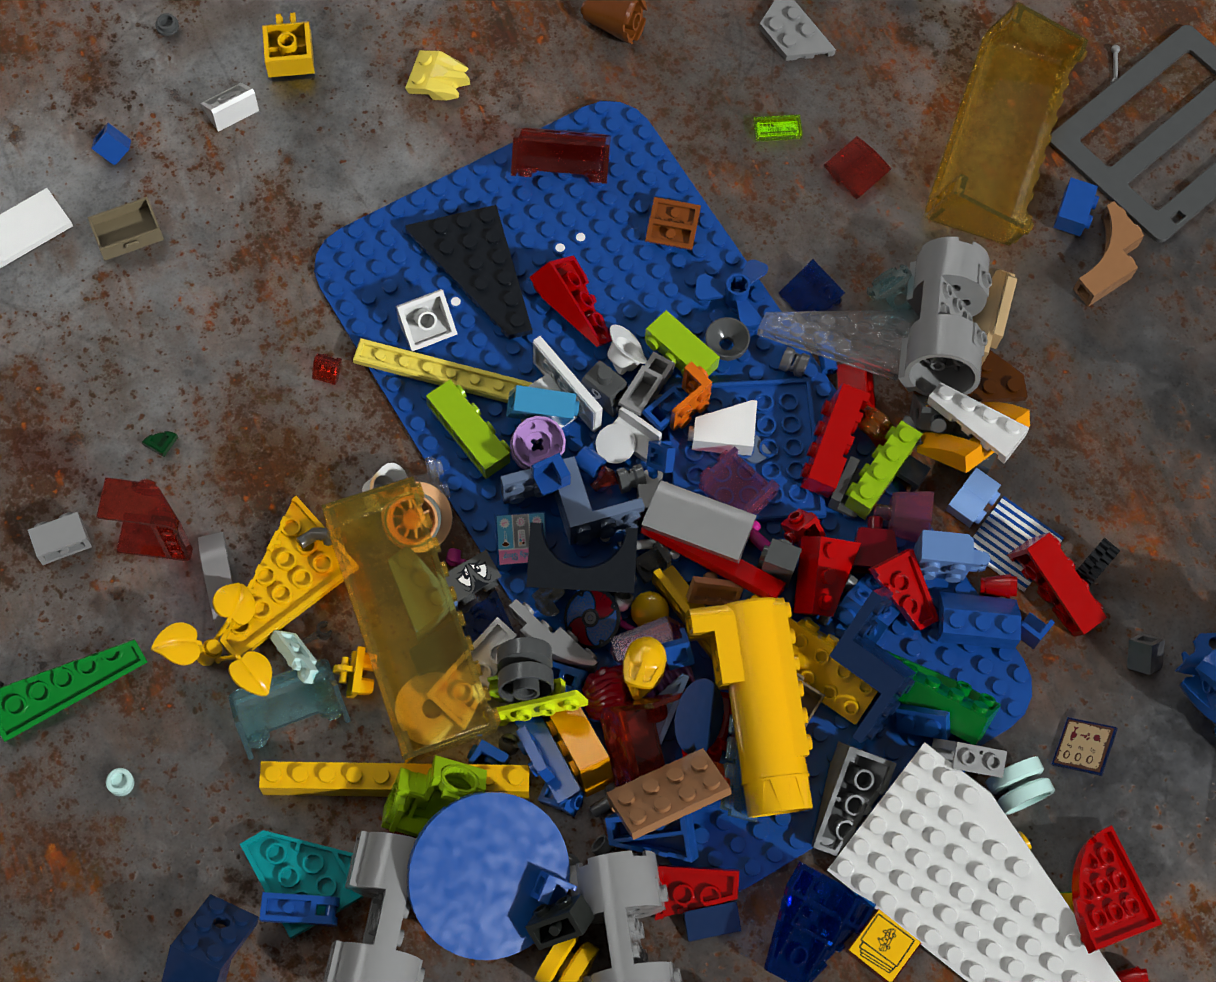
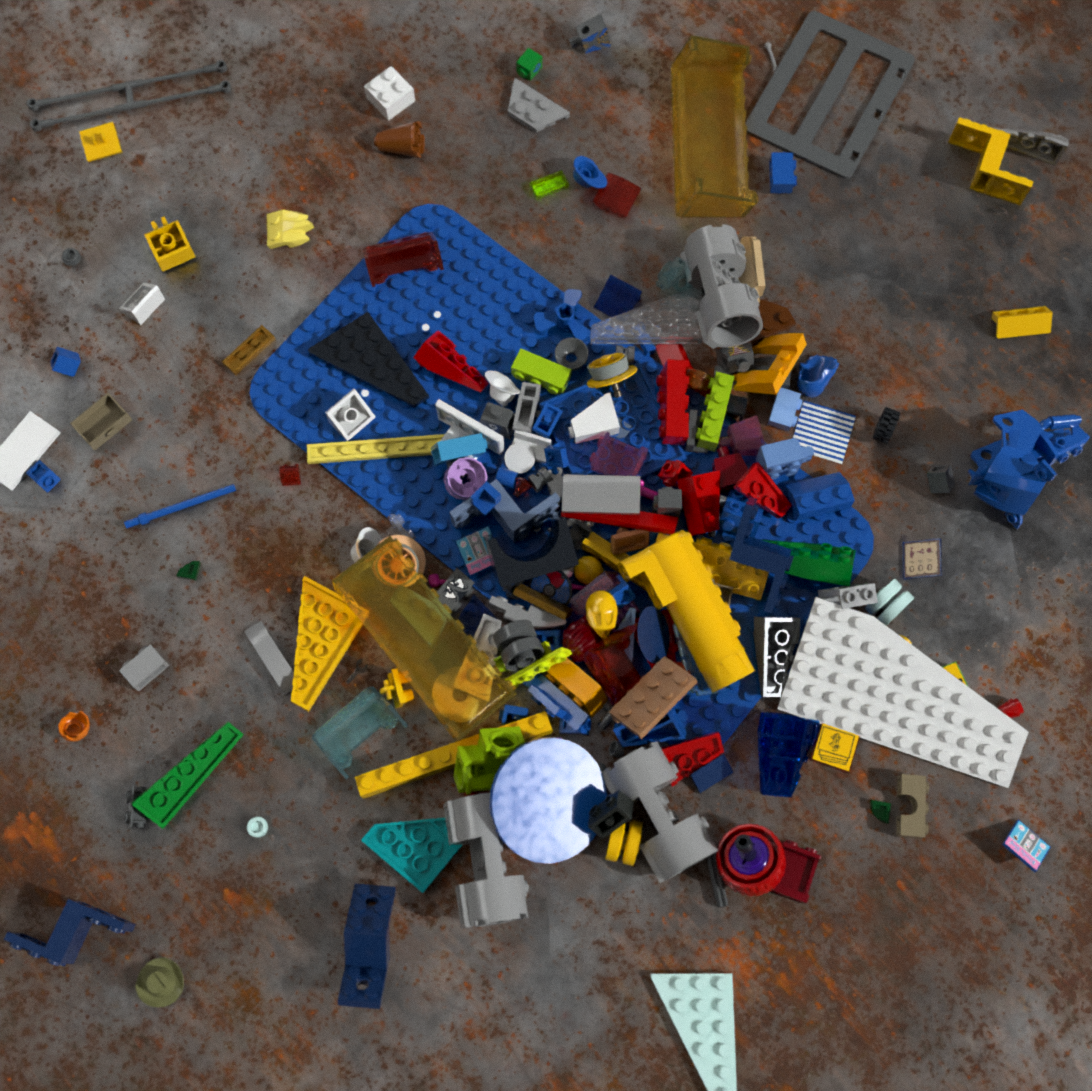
camera: 15 degrees left, 5 degrees up
clear red windscreen [96,477,193,561] -> none
yellow plant [151,583,272,697] -> none
blue plate [259,892,340,927] -> none
light aqua hinge [270,630,319,684] -> none
dark grey arm [296,527,337,549] -> none
lime brick [426,379,511,479] -> none
dark grey hinge [498,733,519,756] -> none
blue panel [530,870,577,905] -> none
dark orange slope [645,197,701,250] -> none
orange bracket [670,361,712,431] -> none
blue plate [896,704,951,740] -> none
white wing [927,382,1029,464] -> none
red cone [980,574,1017,599] -> none
red wedge [1007,532,1107,637] -> none
blue panel [1021,612,1055,649] -> none
red plate [1072,825,1162,954] -> none
medium nougat arch [1073,201,1145,307] -> none
none -> blue bracket [26,460,61,492]
none -> blue bar [124,484,236,528]
none -> pearl gold tile [222,325,275,376]
none -> pearl gold tile [513,584,573,620]
none -> blue piece [573,156,608,188]
none -> piece [587,353,637,398]
none -> blue piece [797,355,839,398]

